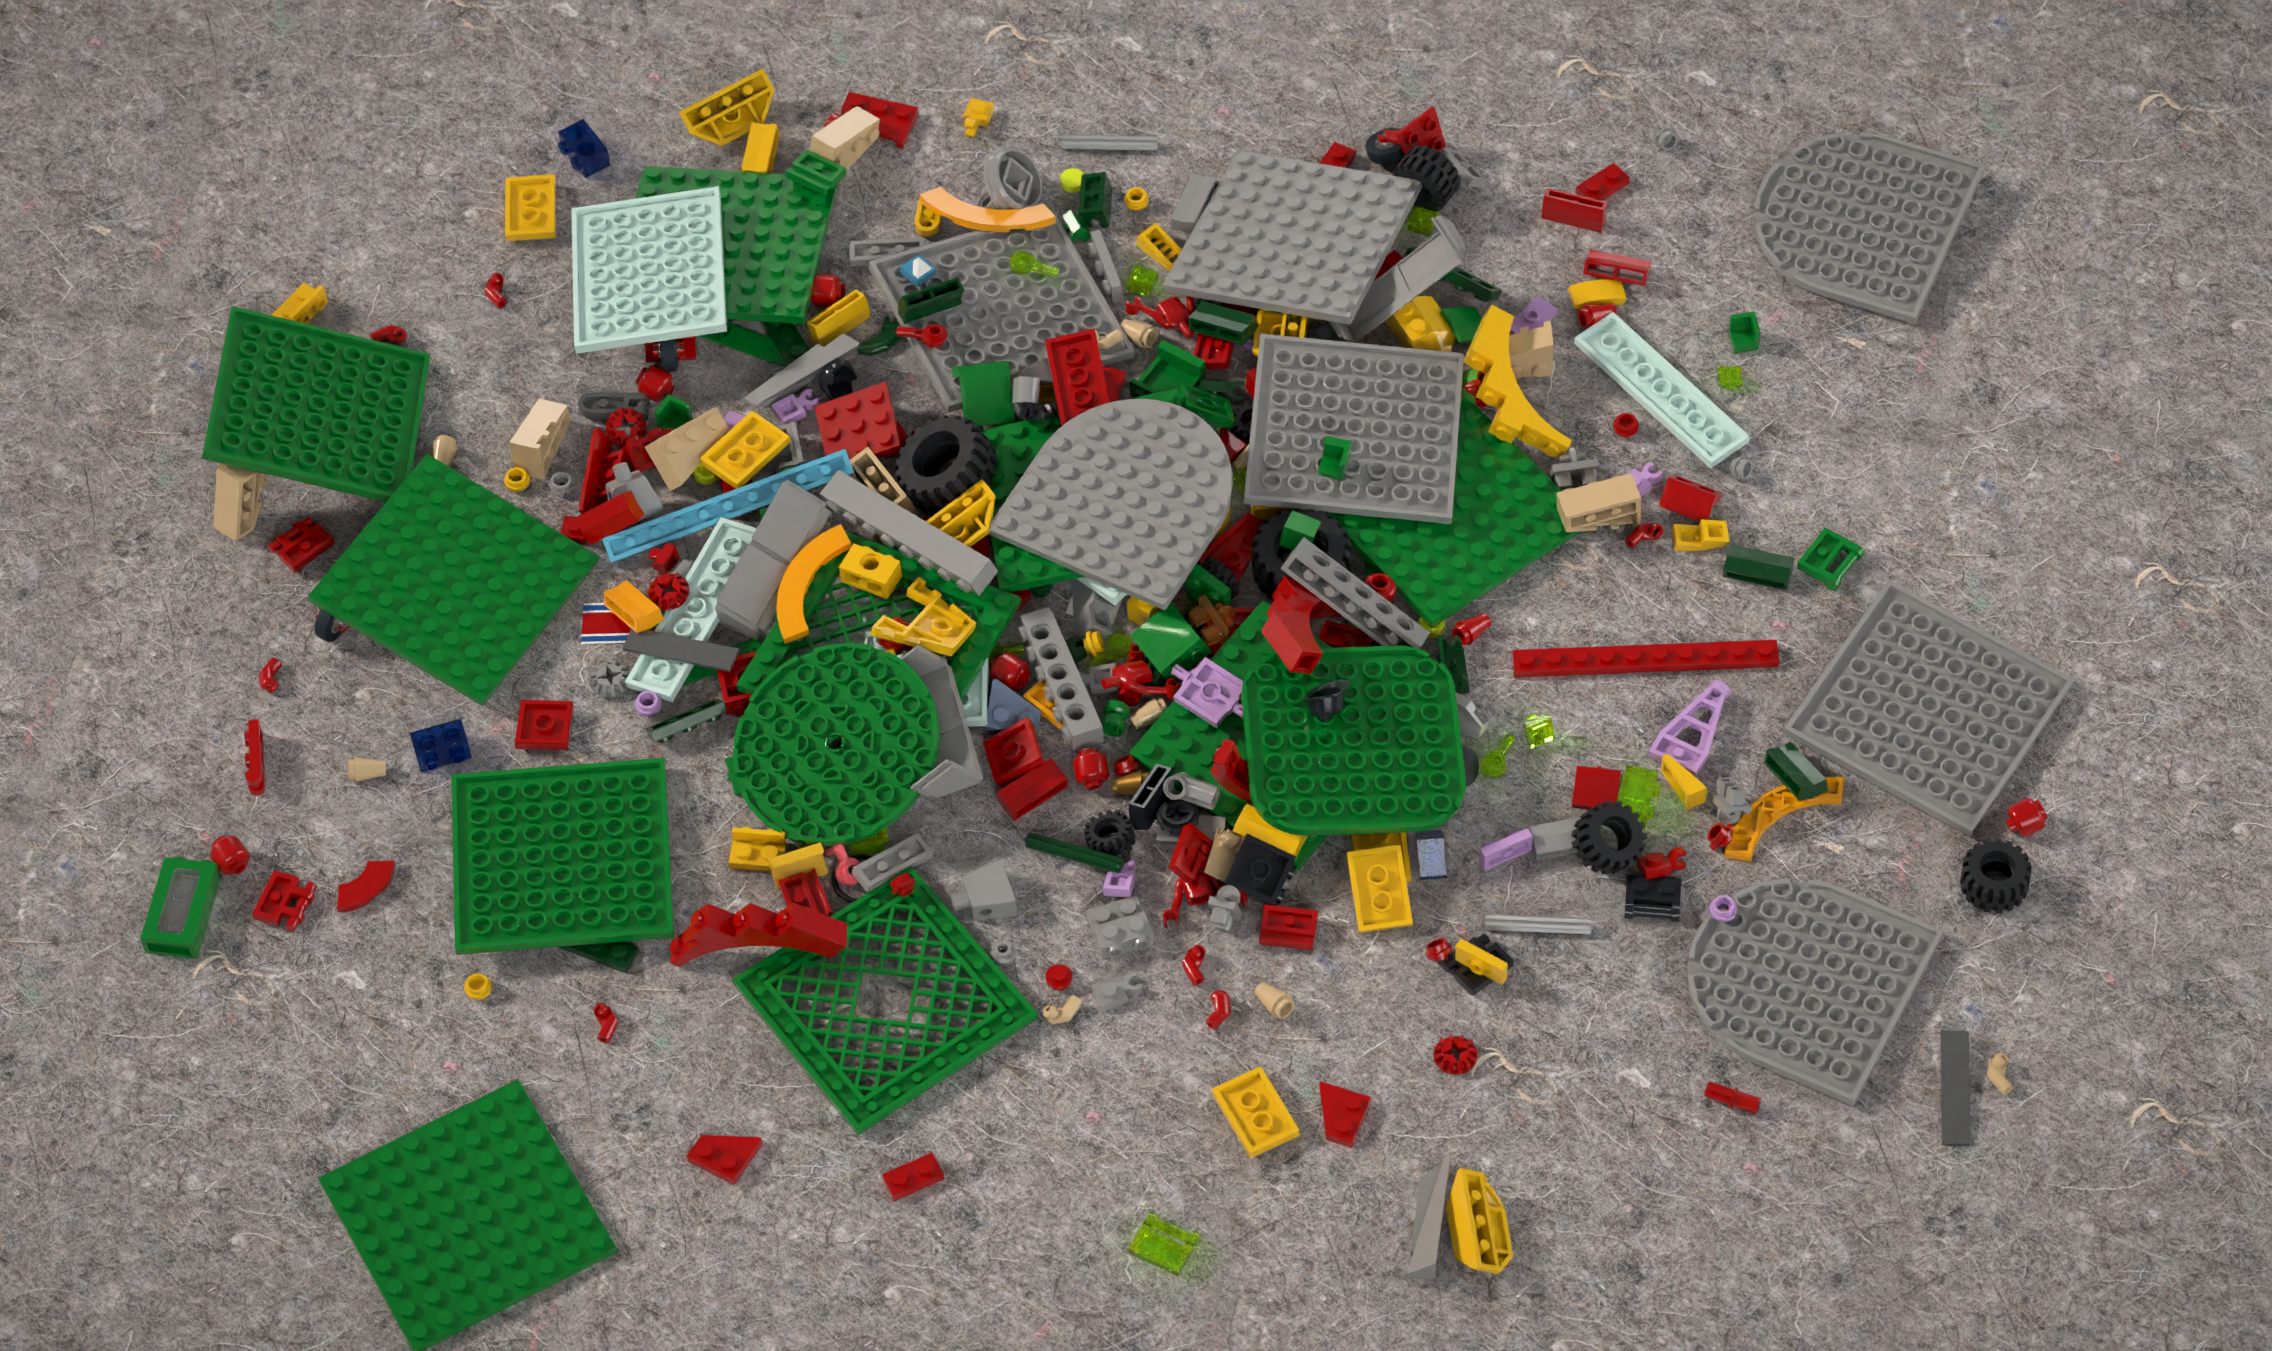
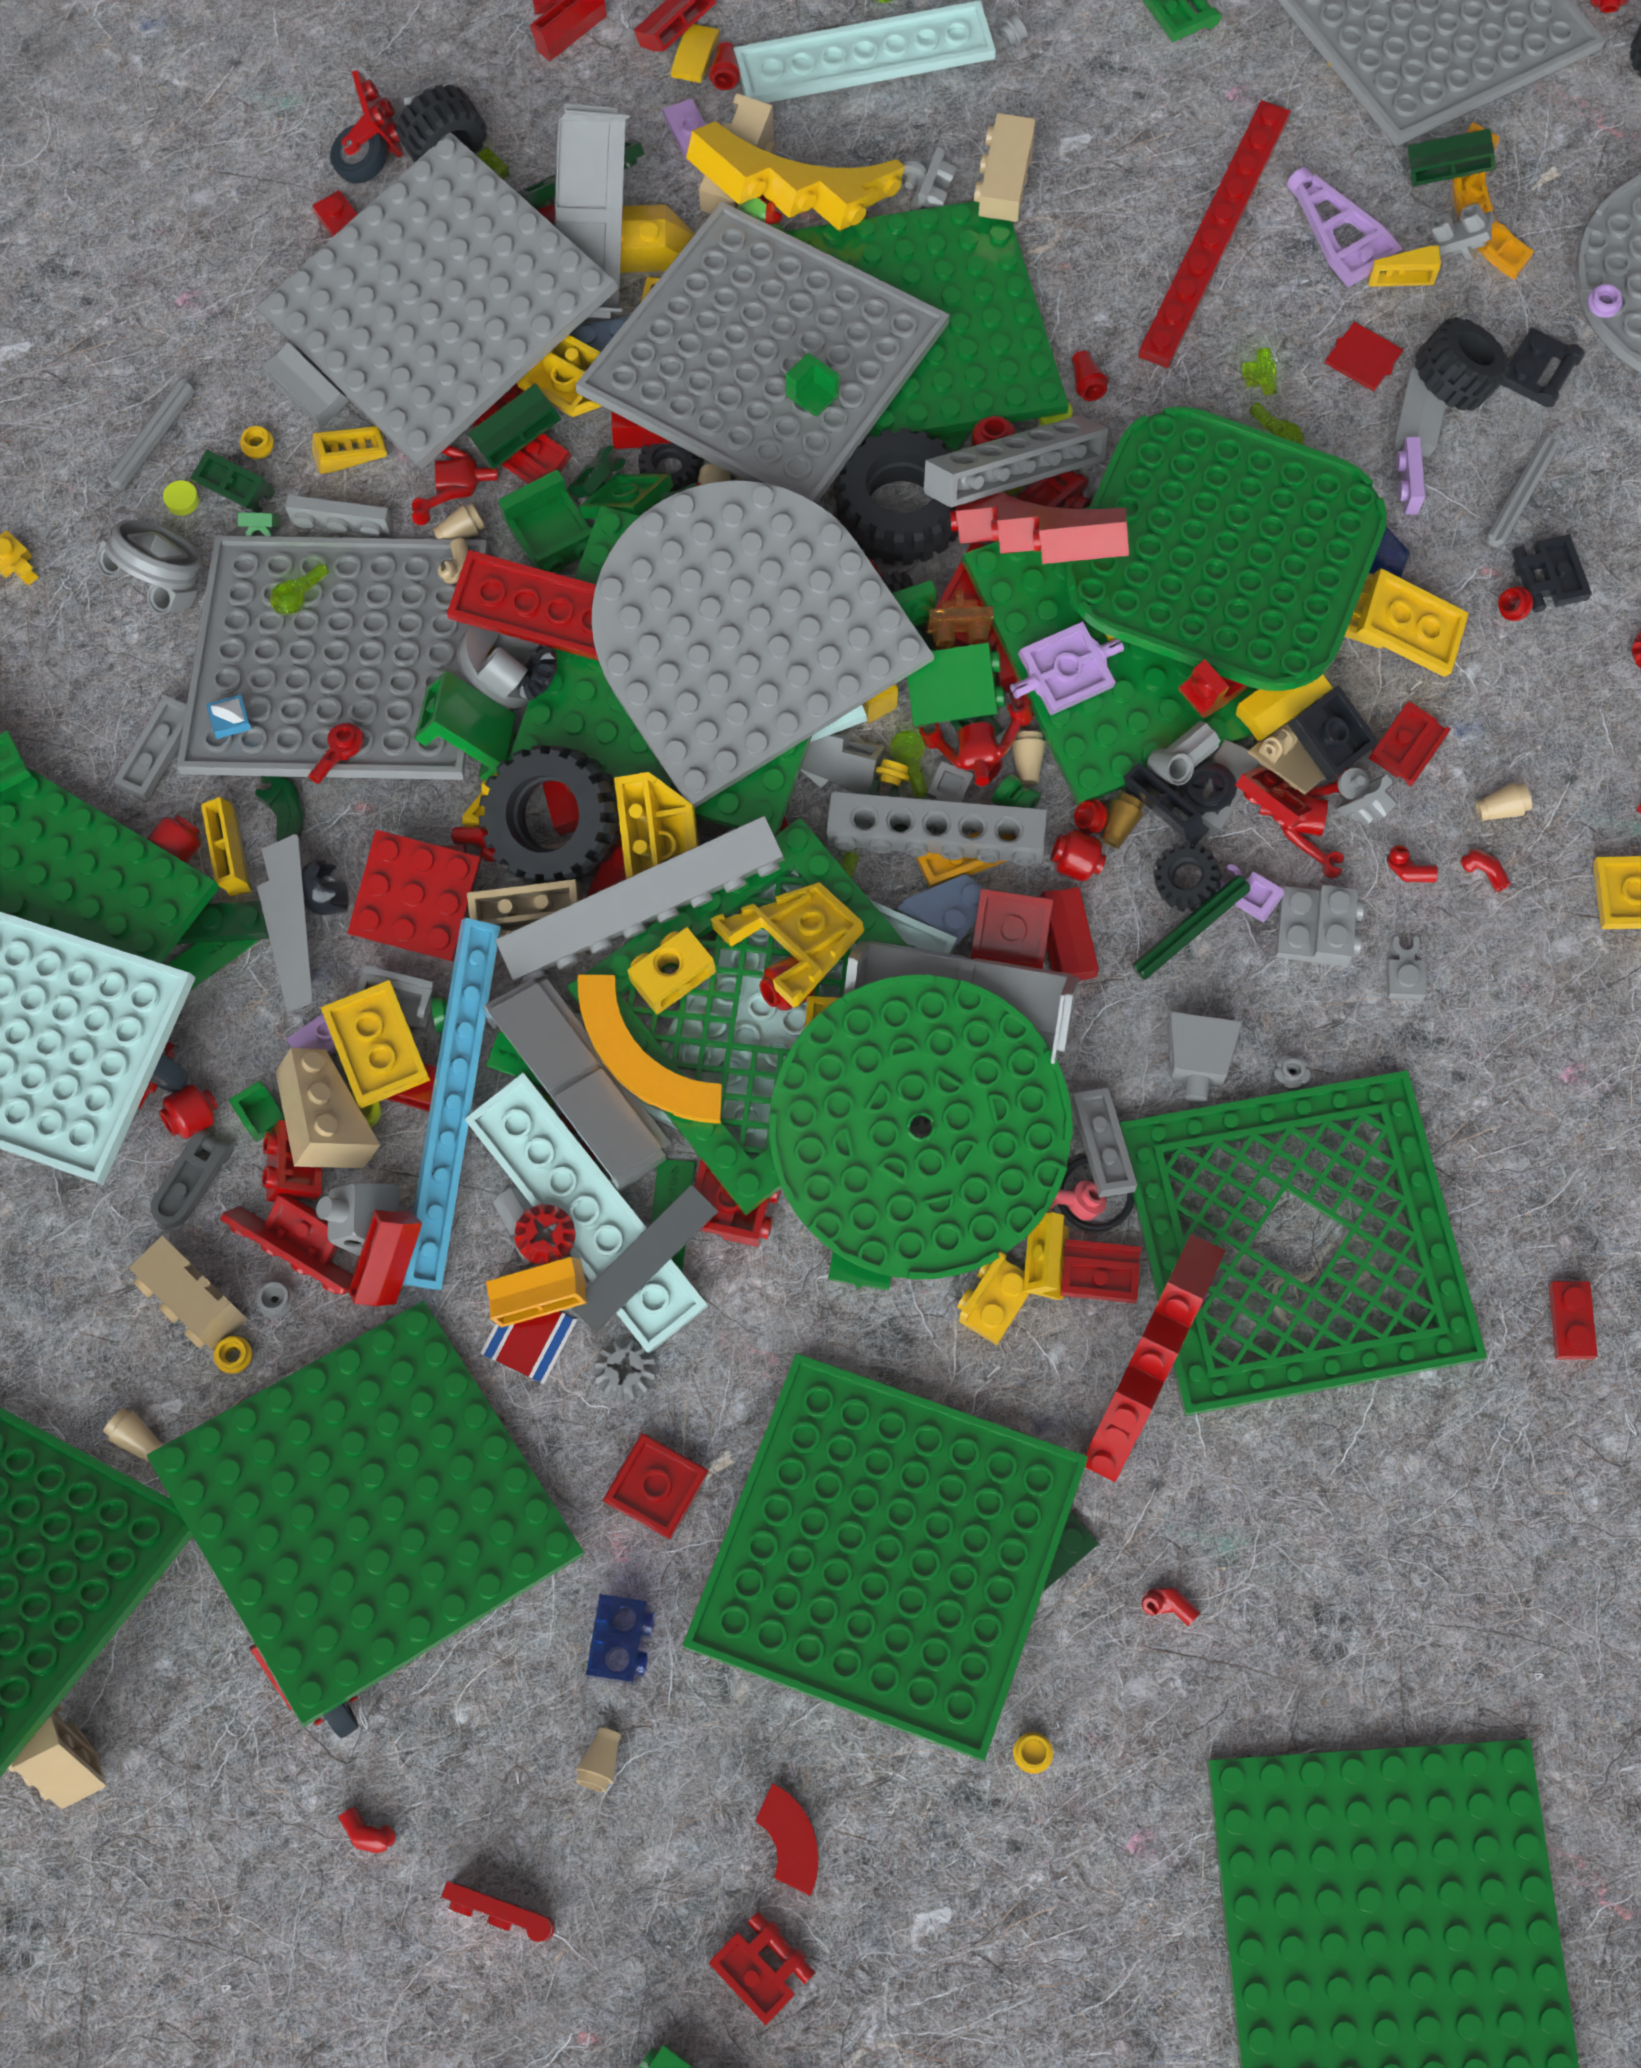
camera: 65 degrees left, 15 degrees up
red head [210,835,250,875] -> none
red plate [267,516,335,573] -> none
red plate [560,516,587,545] -> none
red gear [606,408,647,448] -> none
lavender plate [635,691,662,716] -> none
plate [645,698,727,743] -> none
red tile [648,543,682,576] -> none
red wing [686,1135,763,1185] -> none
lavender plate [771,389,819,425] -> none
red plate [890,873,916,897] -> none
dark green piece [898,277,964,324] -> none
yellow plate [914,200,942,237] -> none
light orange tile [919,187,1056,232] -> none
red head [990,652,1030,691] -> none
tan arm [1043,995,1082,1024] -> none
red plate [1045,964,1073,991] -> none
clear neon green tile [1126,264,1159,296] -> none
green panel [1280,511,1321,550] -> none
black piece [1301,679,1351,723] -> none
dark green hinge [1437,635,1470,694] -> none
green piece [1440,306,1482,344] -> none
yellow plate [1455,939,1508,985] -> none
red plate [1613,413,1639,437] -> none
clear neon green brick [1617,765,1662,830] -> none
lavender plate [1625,462,1662,496] -> none
red arm [1625,523,1664,549] -> none
red plate [1636,847,1687,880] -> none
red panel [1659,475,1722,522] -> none
yellow slope [1671,519,1730,551] -> none
red plate [1707,823,1734,850] -> none
dark green piece [1723,544,1794,590] -> none

